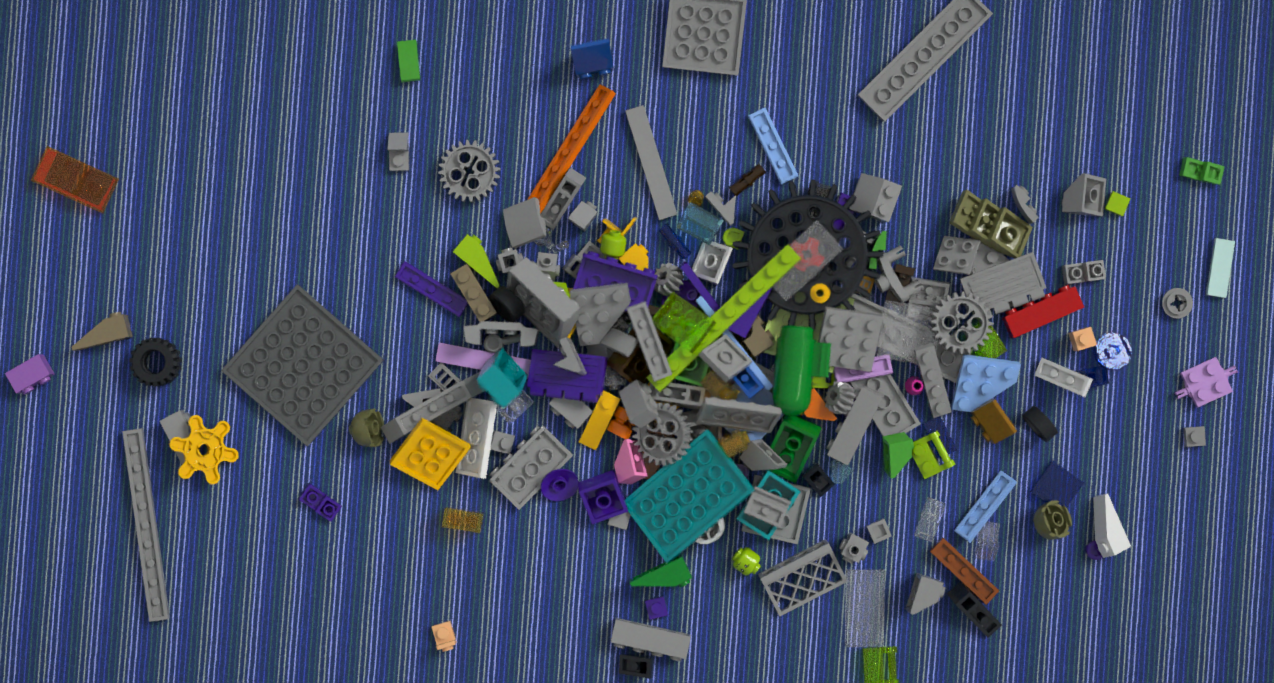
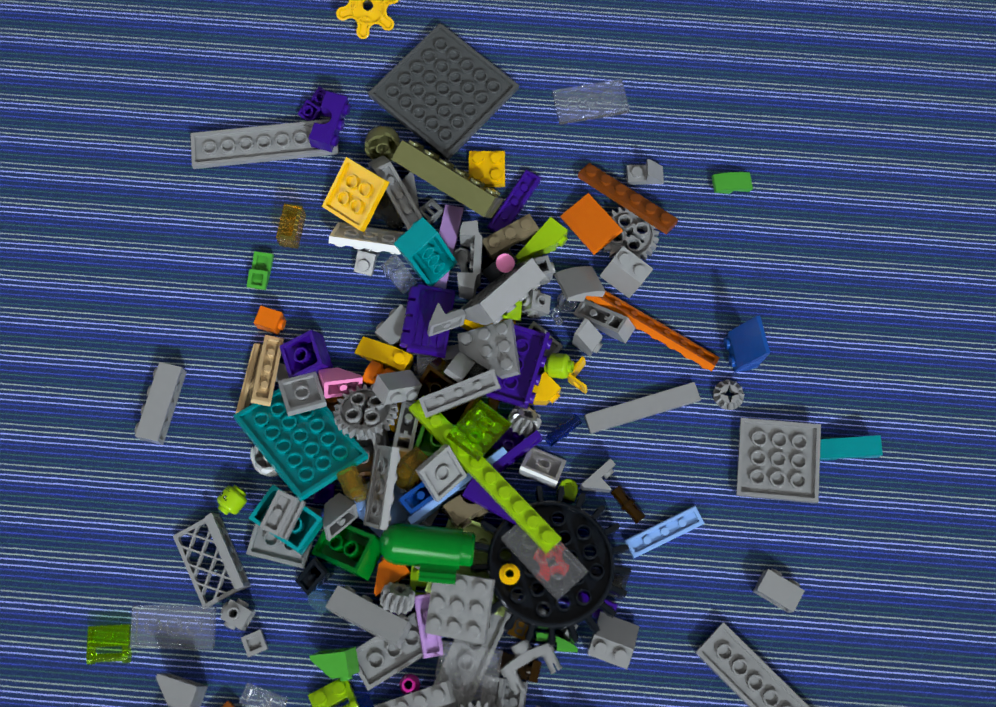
camera: 90 degrees right, 15 degrees down
light nougat bracket [431,621,457,652] -> none
light grey bracket [489,426,573,510] -> none
dark purple dish [541,469,579,501] -> none
black slope [619,654,653,679] -> none
green slope [630,554,692,587] -> none
dark purple plate [645,596,668,620] -> none
clear light blue brick [676,202,724,246] -> none
clear yellow hinge [688,190,704,207] -> none
none -> light grey plate [190,119,339,169]
none -> tan axle [235,343,263,414]
none -> bright green slope [247,251,274,290]
none -> tan plate [250,335,284,406]
none -> orange brick [254,305,286,335]
none -> light grey plate [278,371,327,417]
none -> dark purple arch [308,91,351,152]
none -> olive brick [391,139,504,218]
none -> yellow plate [469,151,505,187]
none -> bright pink piece [496,254,515,273]
none -> clear tile [552,79,630,125]
none -> orange tile [560,193,623,255]
none -> dark orange plate [578,163,678,234]
none -> light grey slope [600,246,653,298]
none -> light grey gear [713,379,745,410]
none -> light grey brick [752,568,805,613]

